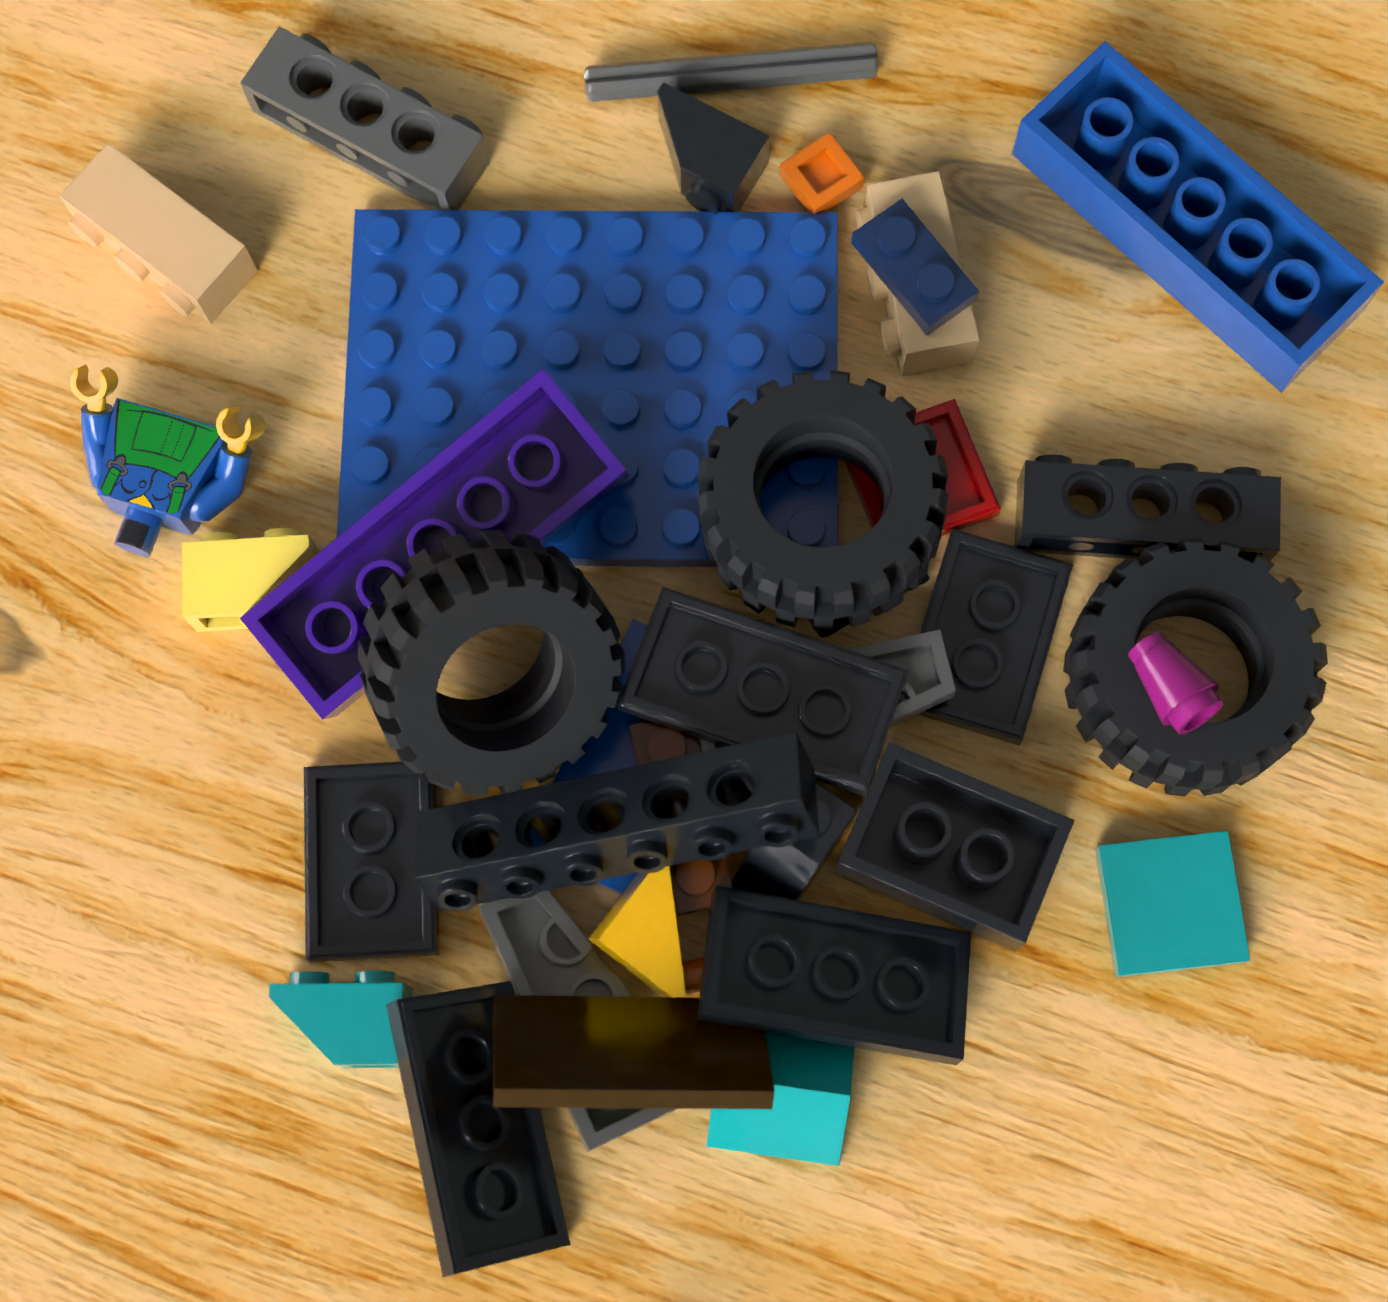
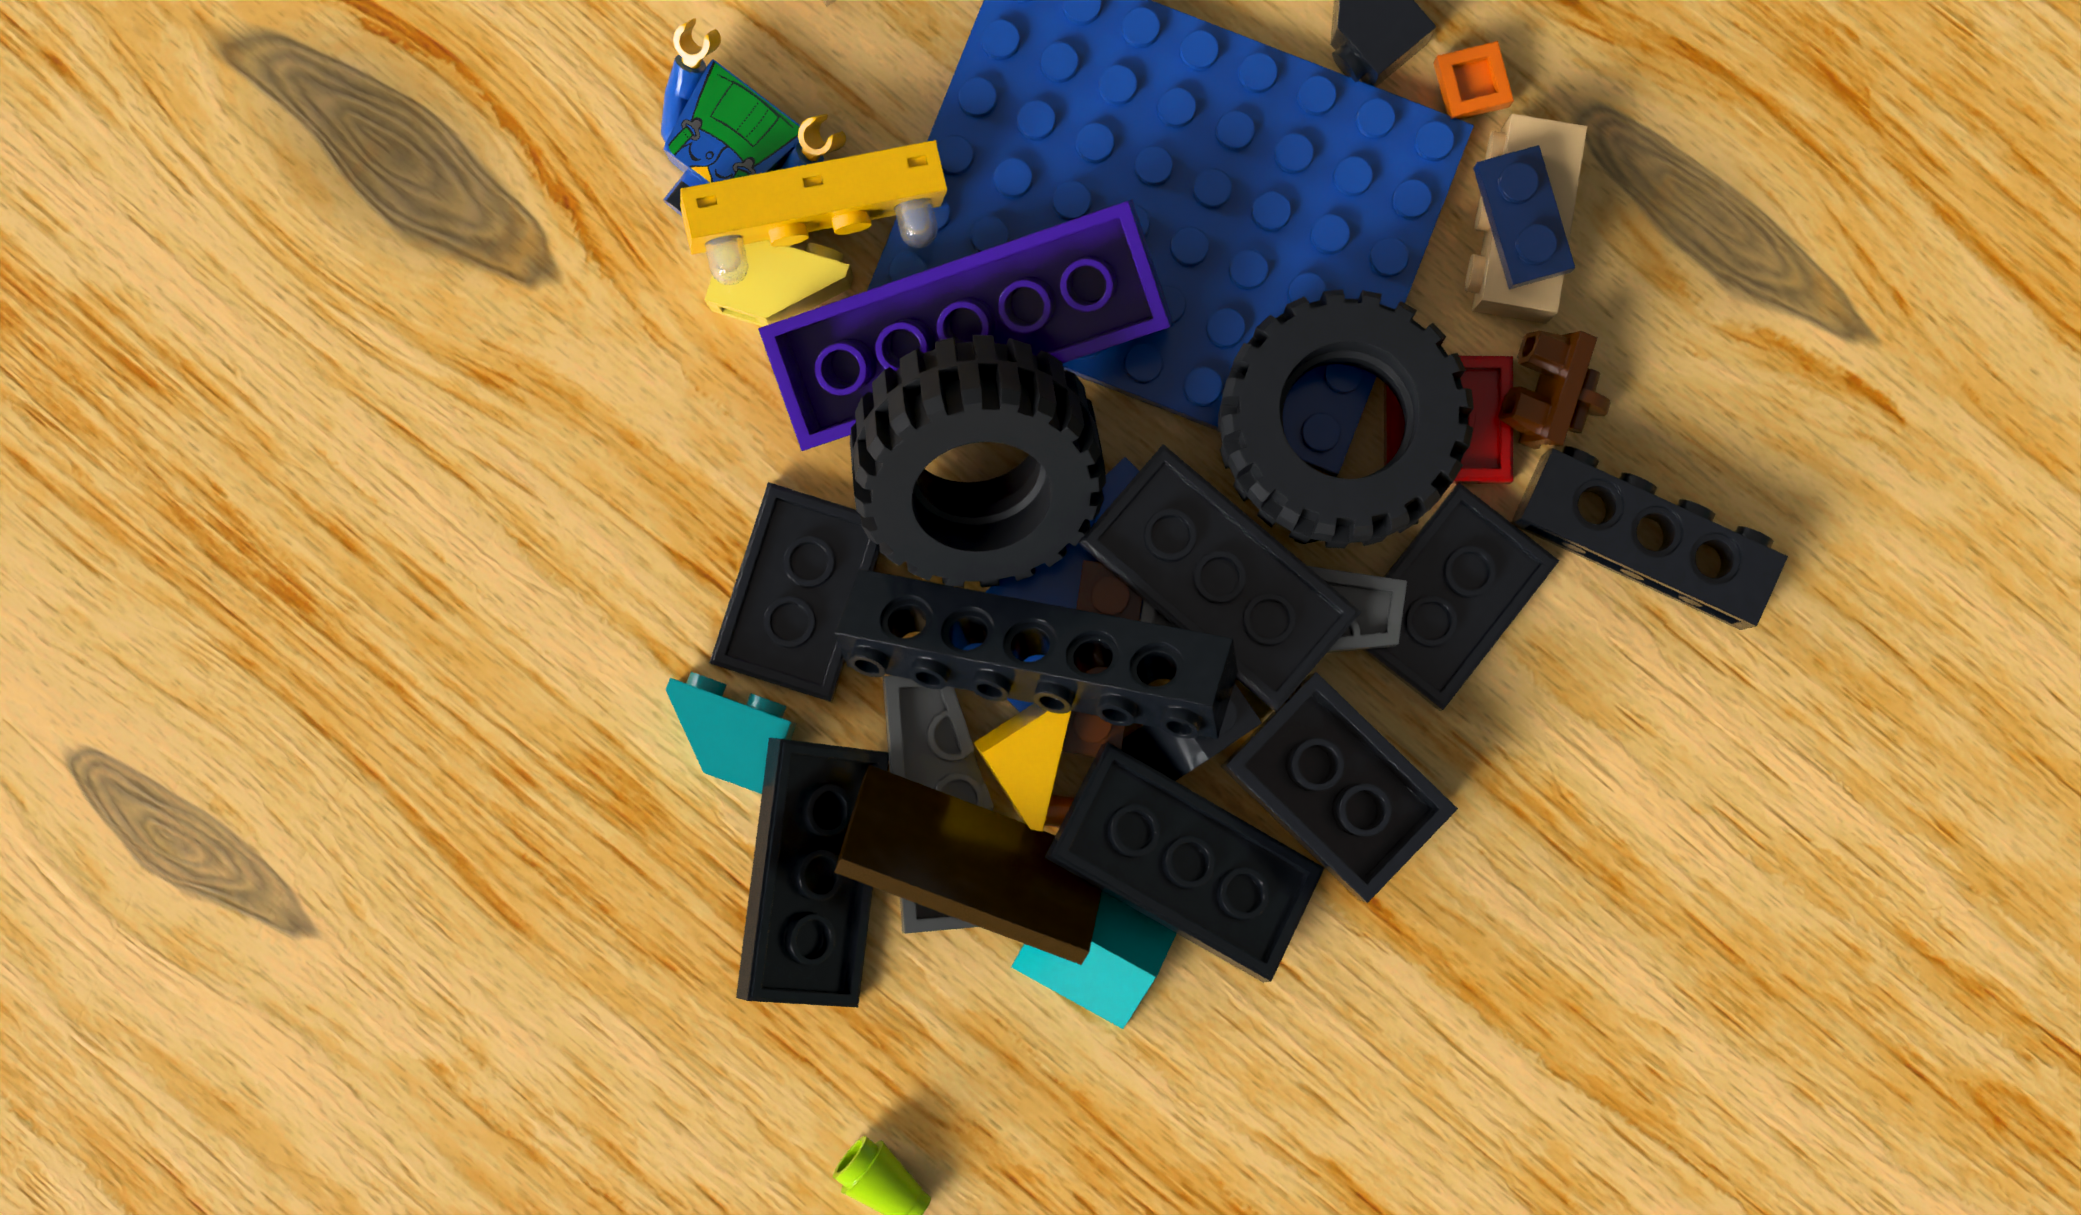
camera: 15 degrees right, 10 degrees up
blue brick [1012,41,1384,393] -> none
black tyre [1063,538,1328,797] -> none
teal tile [1095,831,1250,978] -> none
magenta cone [1128,632,1223,735] -> none
none -> yellow piece [680,140,947,285]
none -> reddish brown hips [1498,330,1611,450]

